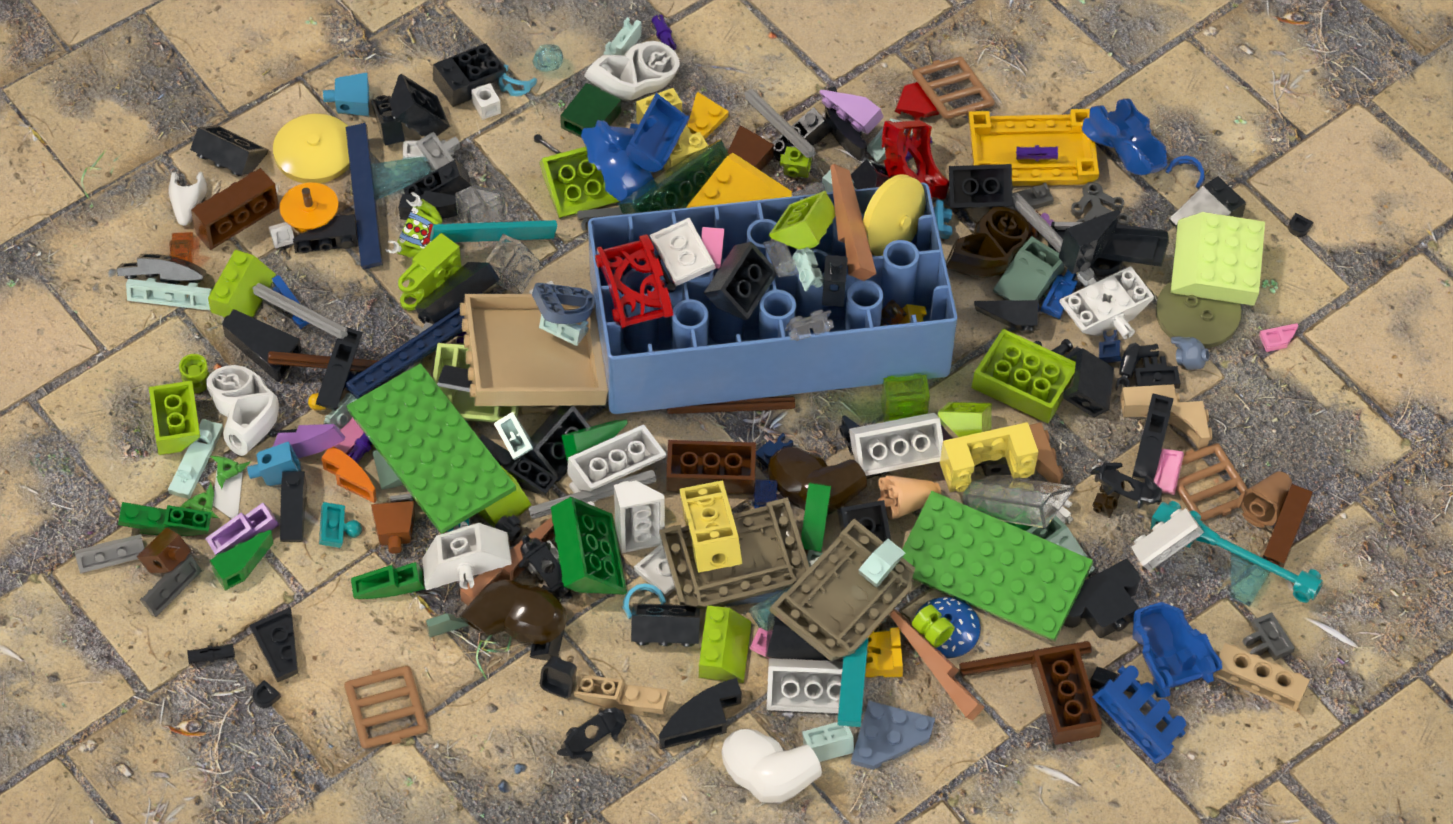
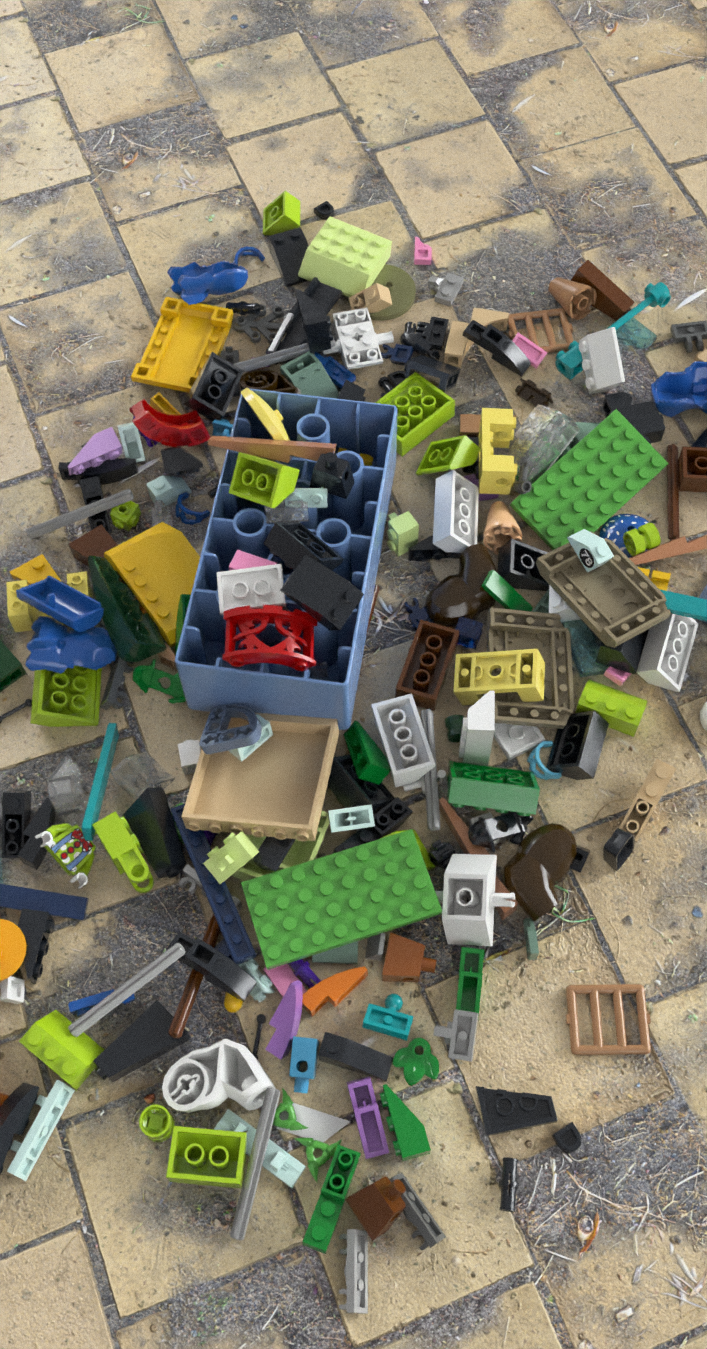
camera: 70 degrees left, 5 degrees up
black piece [557,708,627,762] -> none
black slope [659,678,742,749] -> none
clear hinge [785,310,834,341] -> none
clear neon green container [881,374,930,422] -> none
red slope [894,82,940,120] -> none
medium nougat bar [912,56,995,120] -> none
dark purple pin [1016,145,1058,161] -> none
black piece [1090,462,1162,509] -> none
sand blue head [1171,336,1209,370] -> none
none -> yellow piece [149,392,182,415]
none -> yellowish green brick [203,831,259,884]
none -> black pin [226,301,261,316]
none -> light grey axle [230,1088,280,1240]
none -> lime slope [263,190,301,235]
none -> black slope [280,555,364,631]
none -> tan slope [349,283,392,313]
none -> yellowish green brick [387,511,419,557]
none -> green plate [393,1038,439,1086]
none -> light grey hinge [428,273,464,307]
none -> light grey hinge [434,1009,479,1062]
none -> dark grey bar [513,456,532,494]

